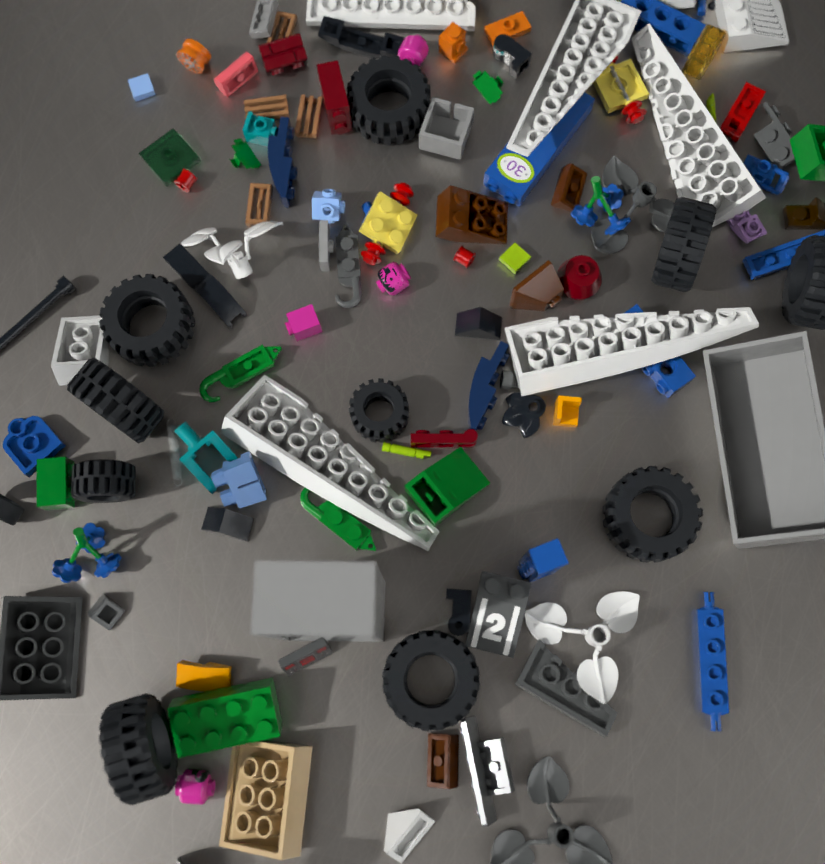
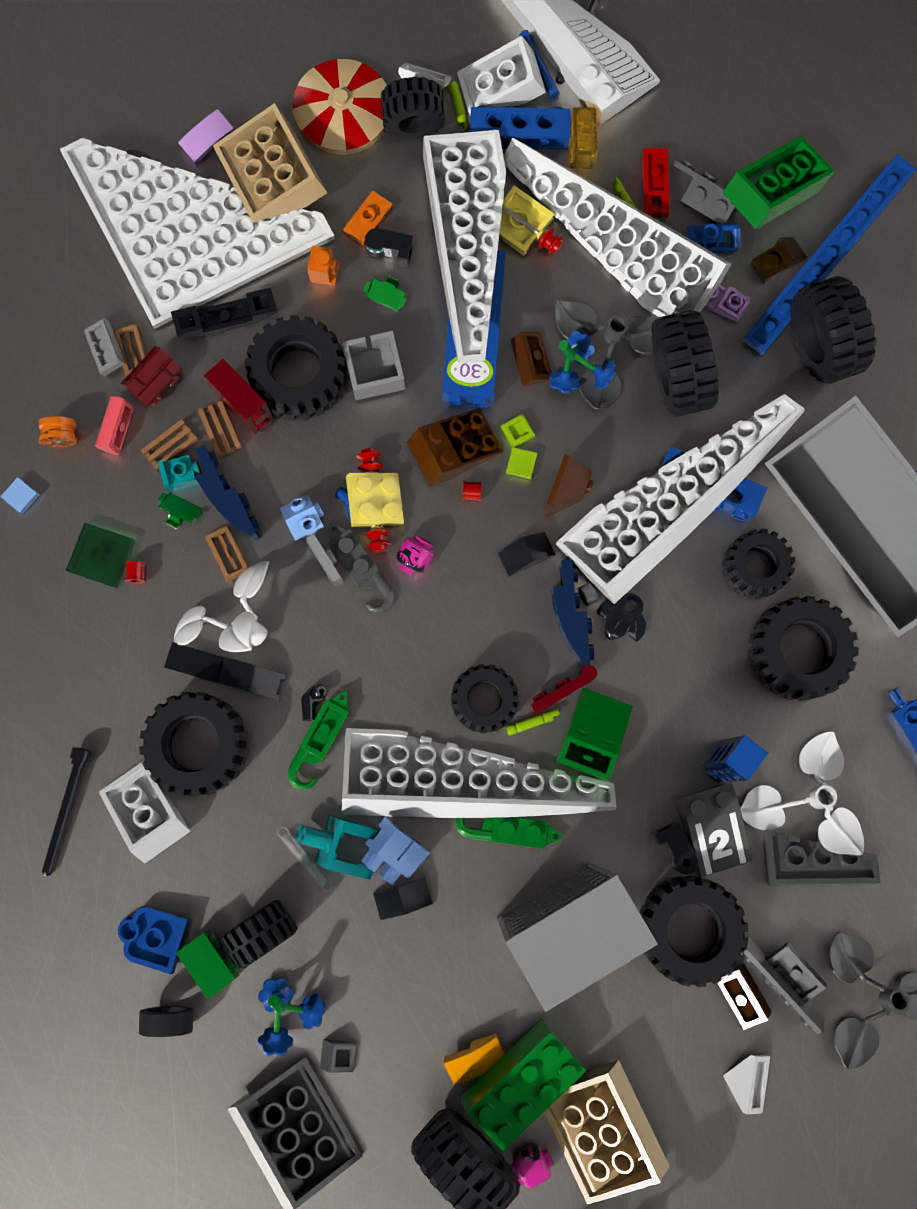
camera: 35 degrees left, 5 degrees up
black tyre [67,358,164,444] -> none
dark pink brick [285,304,322,341] -> none
dark pink head [398,35,429,67] -> none
light orange panel [553,395,582,428] -> none
dark red cone [557,255,602,300] -> none
none -> black arm [301,684,327,721]
none -> lime tile [500,413,536,448]
none -> black tyre [722,529,795,599]

